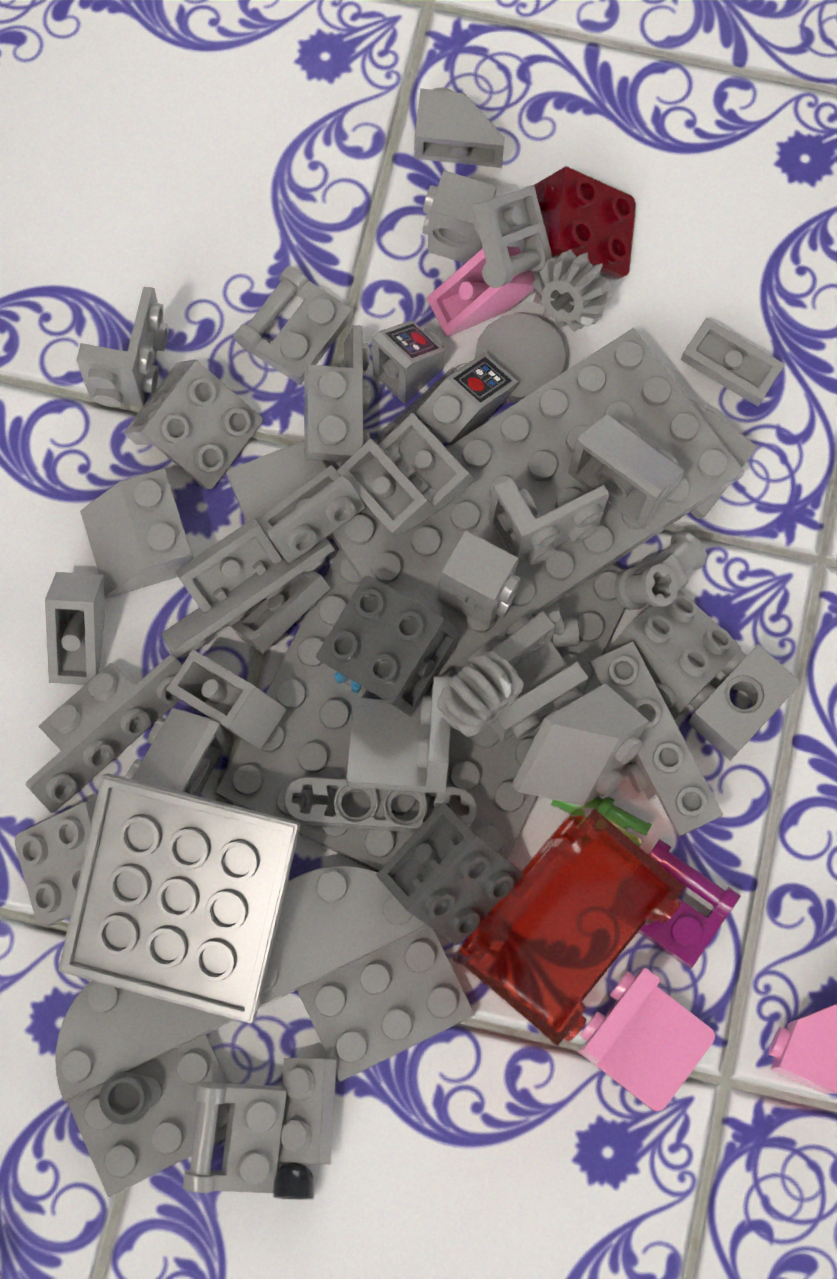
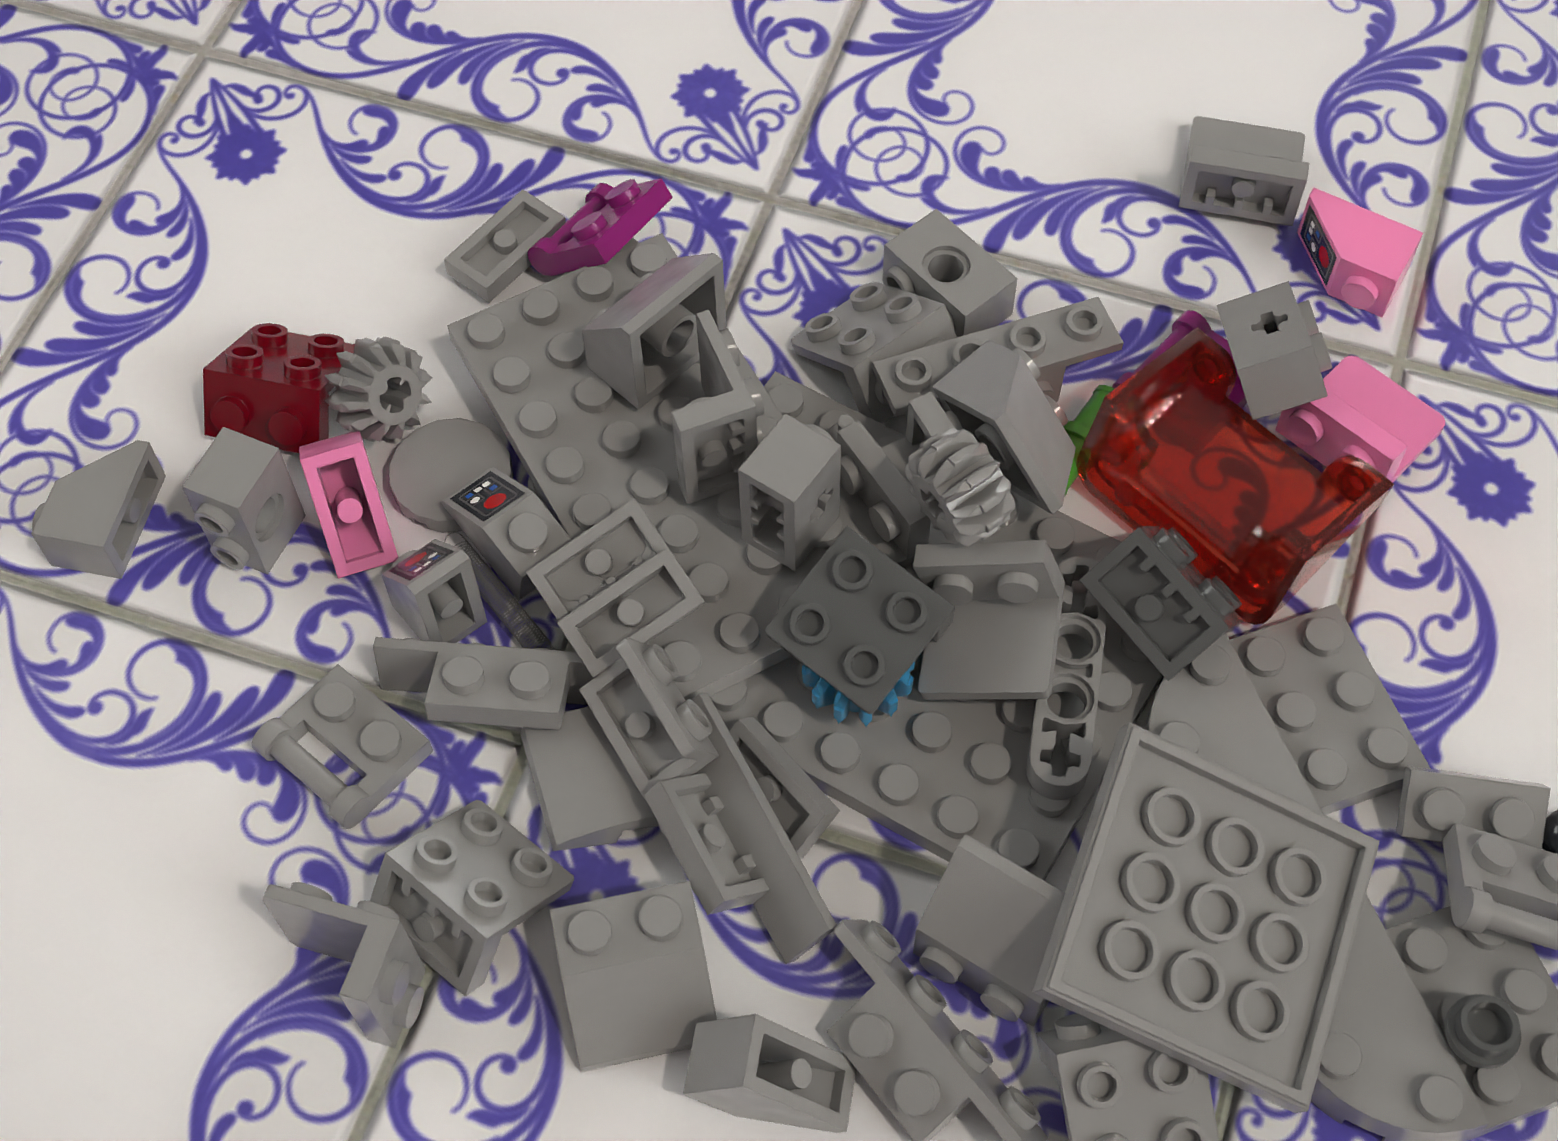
camera: 80 degrees left, 15 degrees down
light grey brick [166,650,287,750] -> none
light grey plate [472,185,552,288] -> none
light grey connector [615,531,707,610] -> none
none -> magenta plate [528,178,673,276]
none -> light grey brick [1216,281,1332,420]

